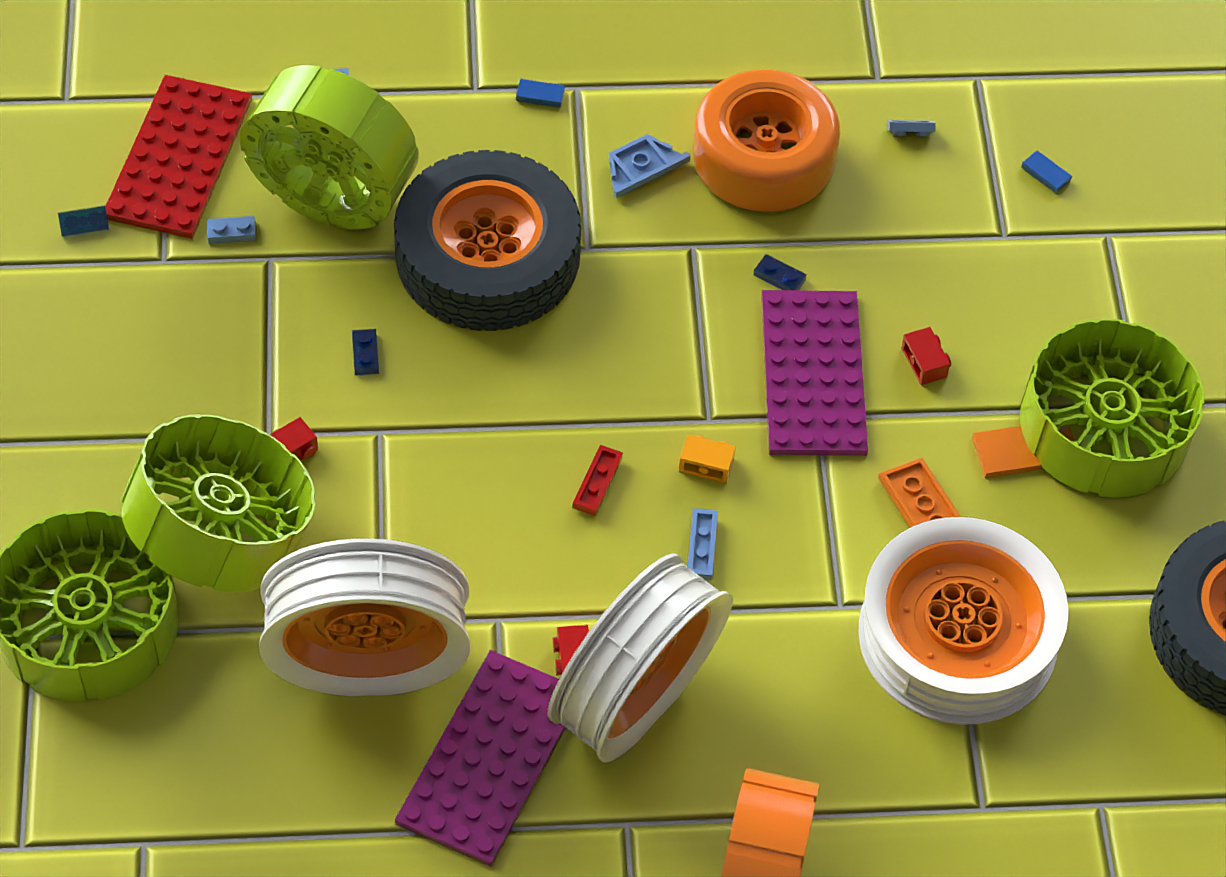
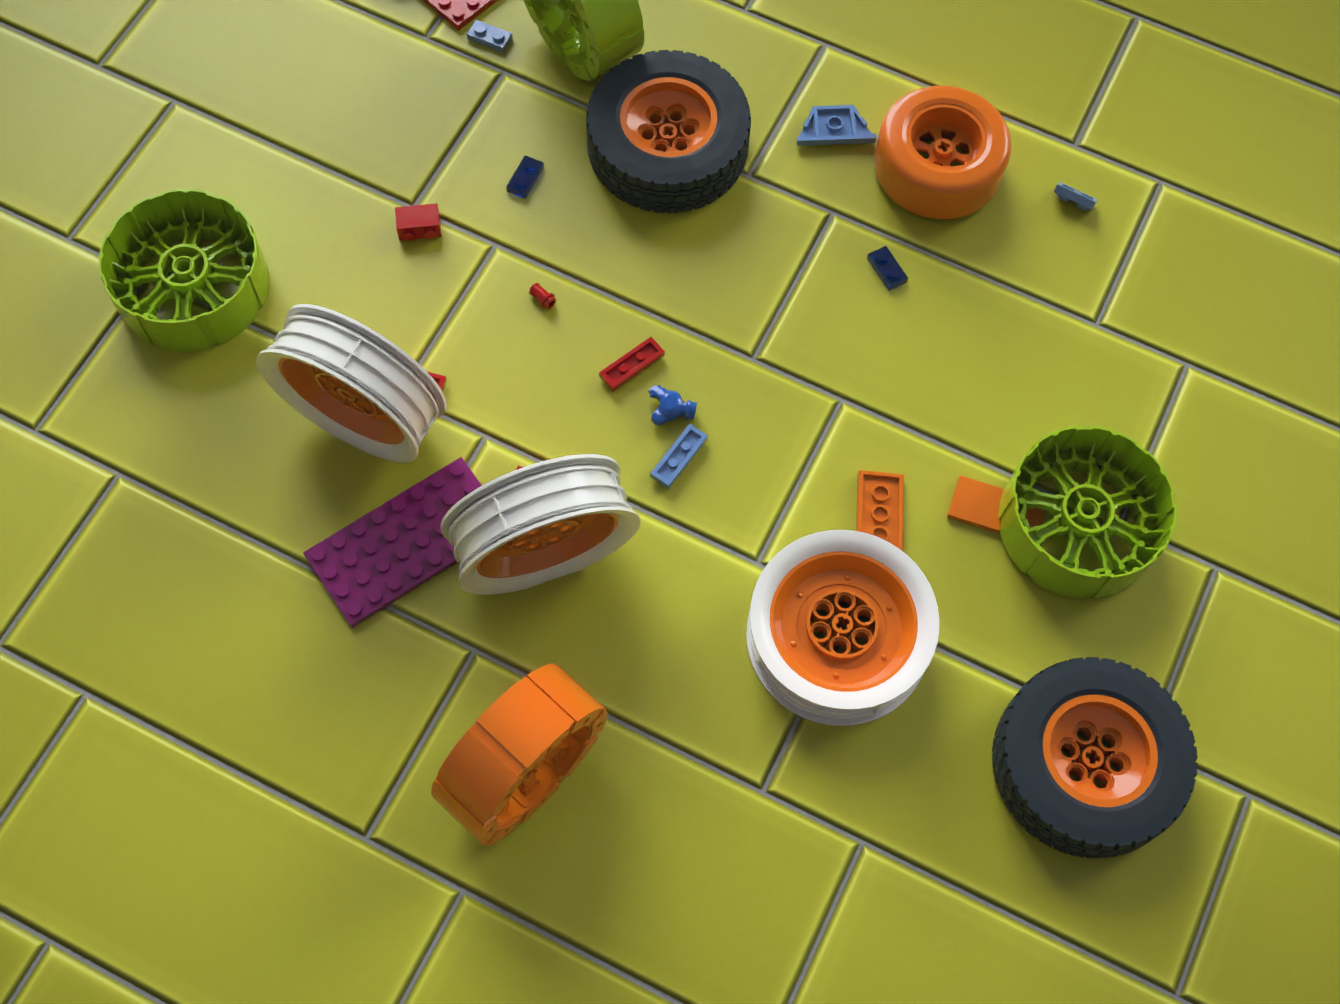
camera: 30 degrees right, 10 degrees up
lime wheel [121,414,316,592] -> none
blue tile [516,79,565,108] -> none
light orange brick [679,434,736,484] -> none
magenta plate [761,290,868,456] -> none
red brick [901,327,951,385] -> none
blue tile [1021,150,1072,193] -> none
none -> red pin [529,283,556,309]
none -> blue animal [649,385,697,426]

